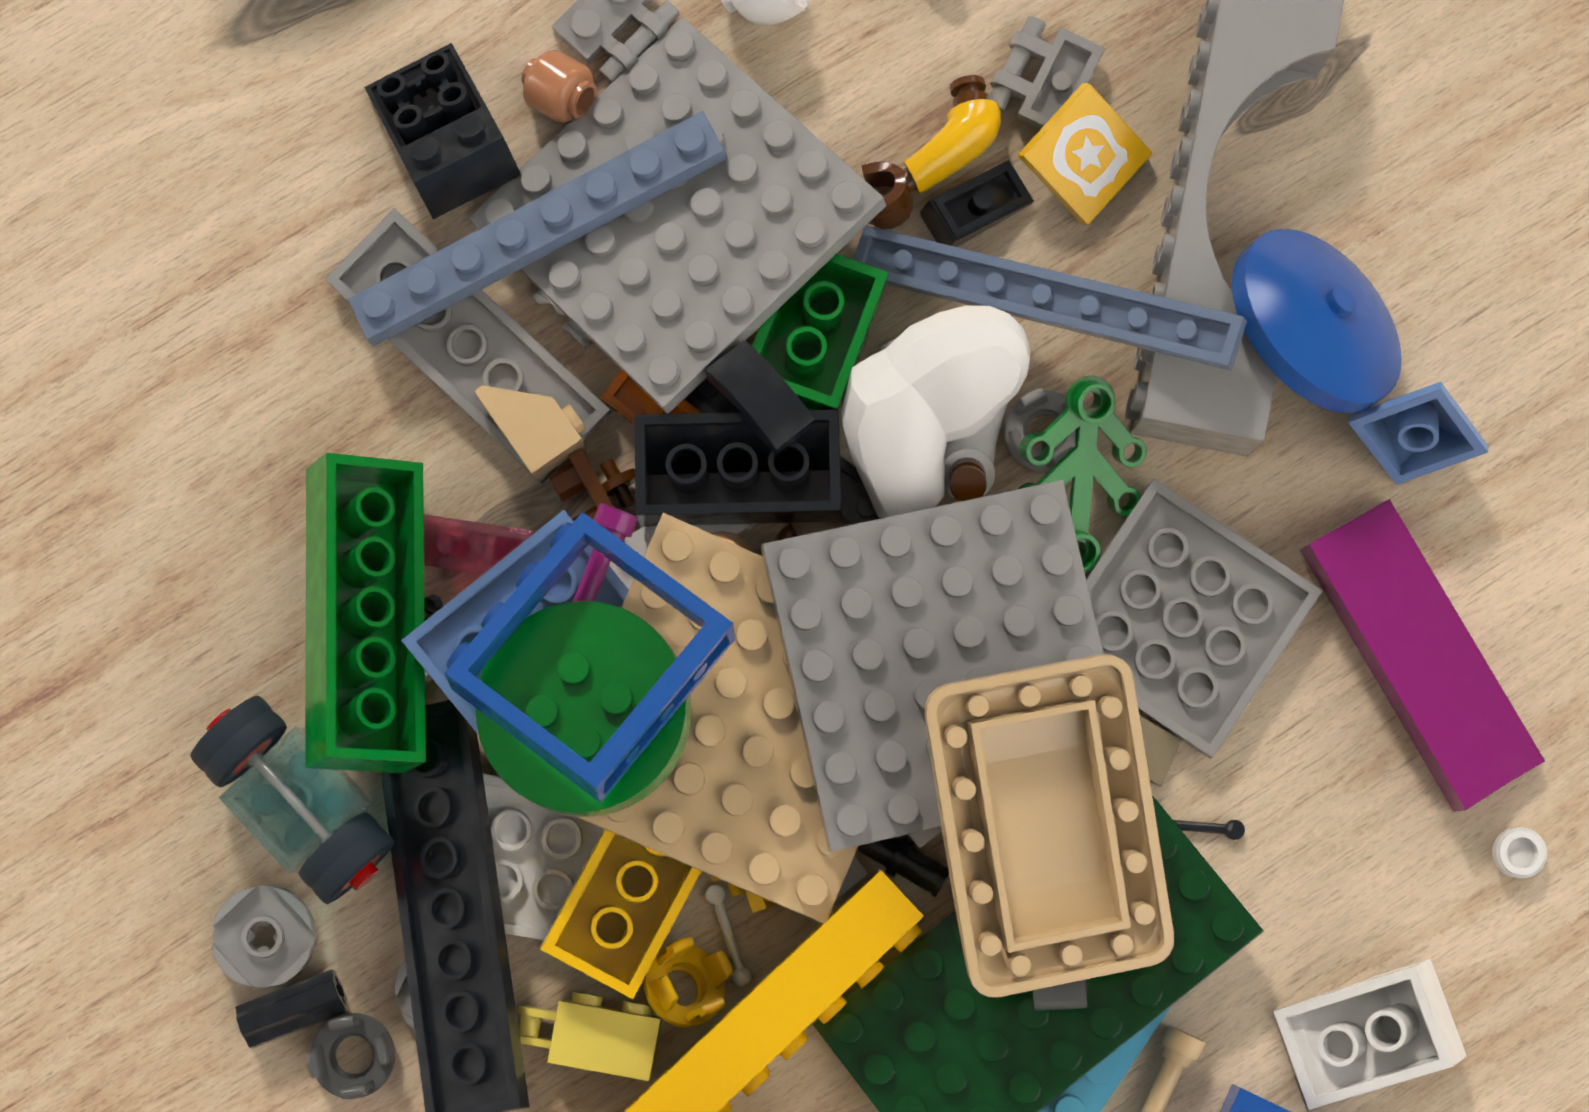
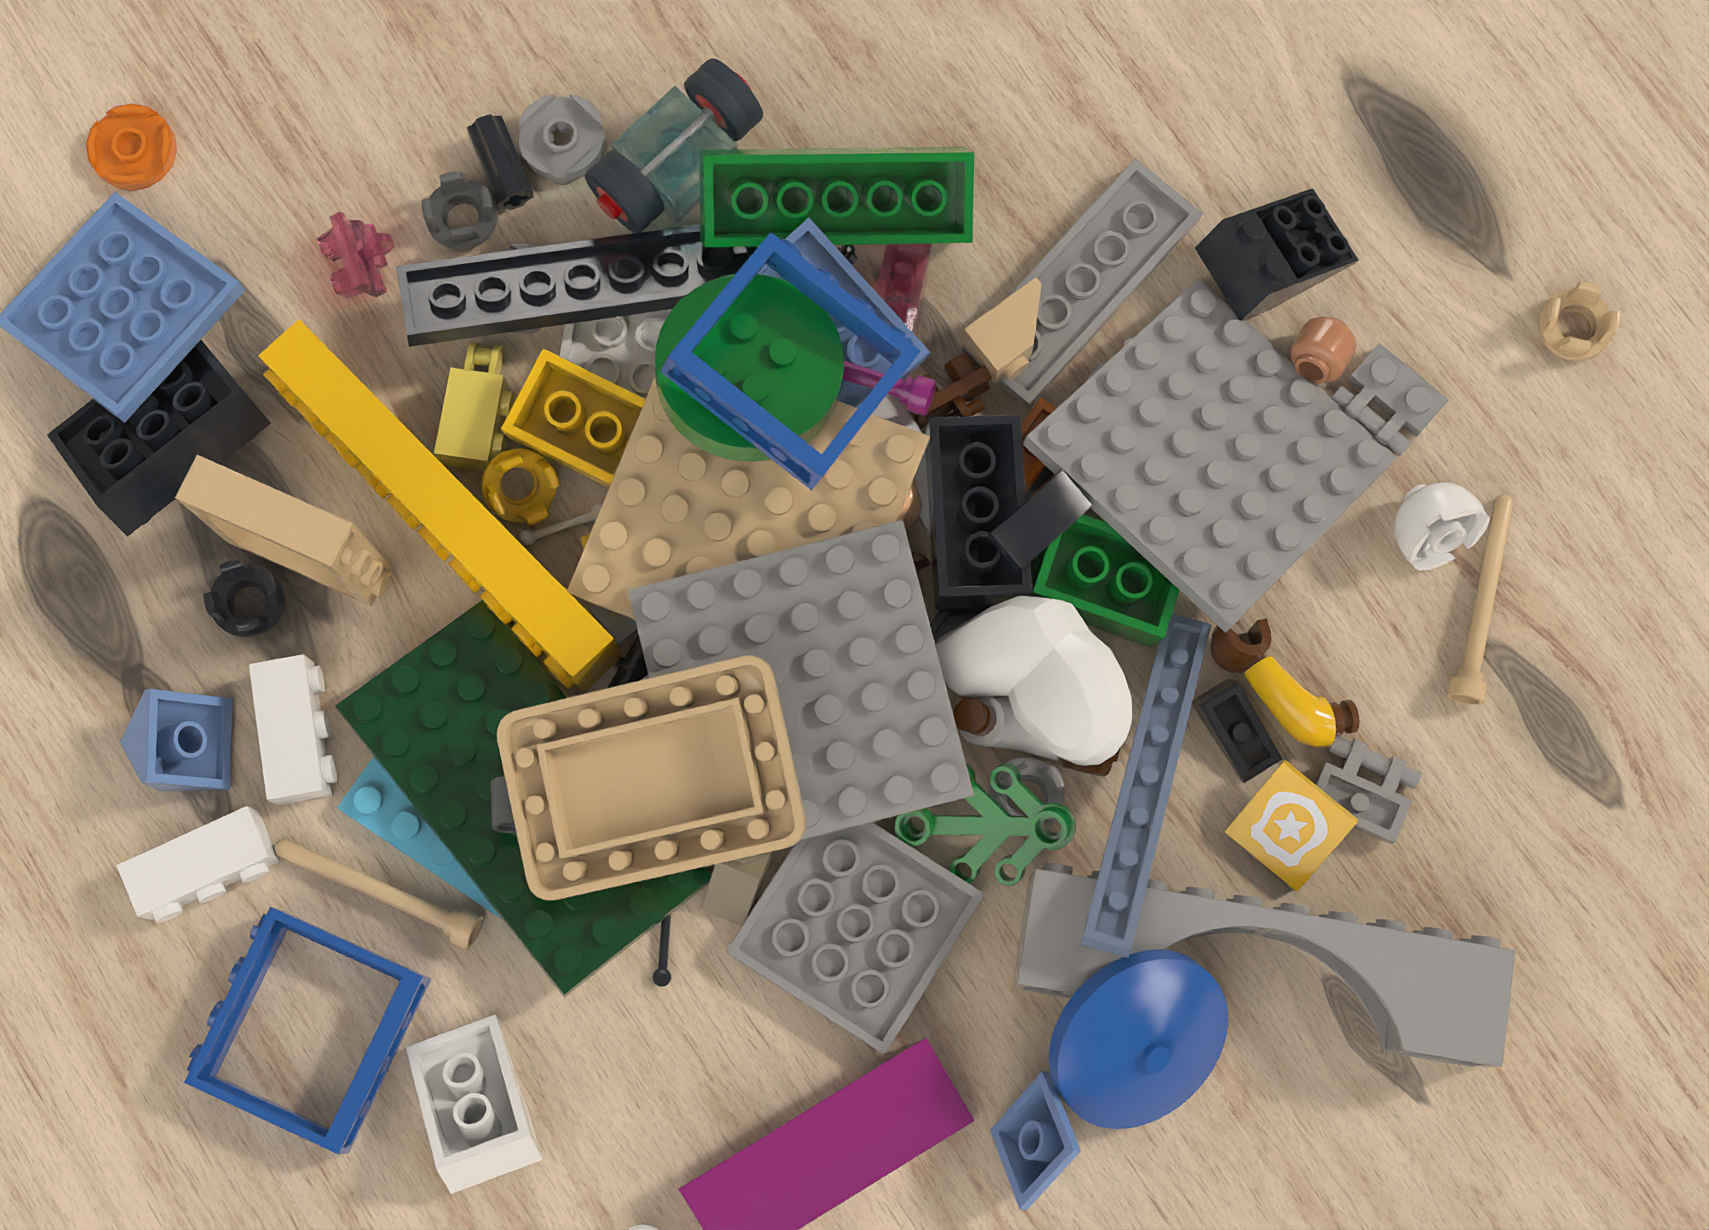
camera: 90 degrees right, 5 degrees down
sand blue plate [348,111,728,347] -> none

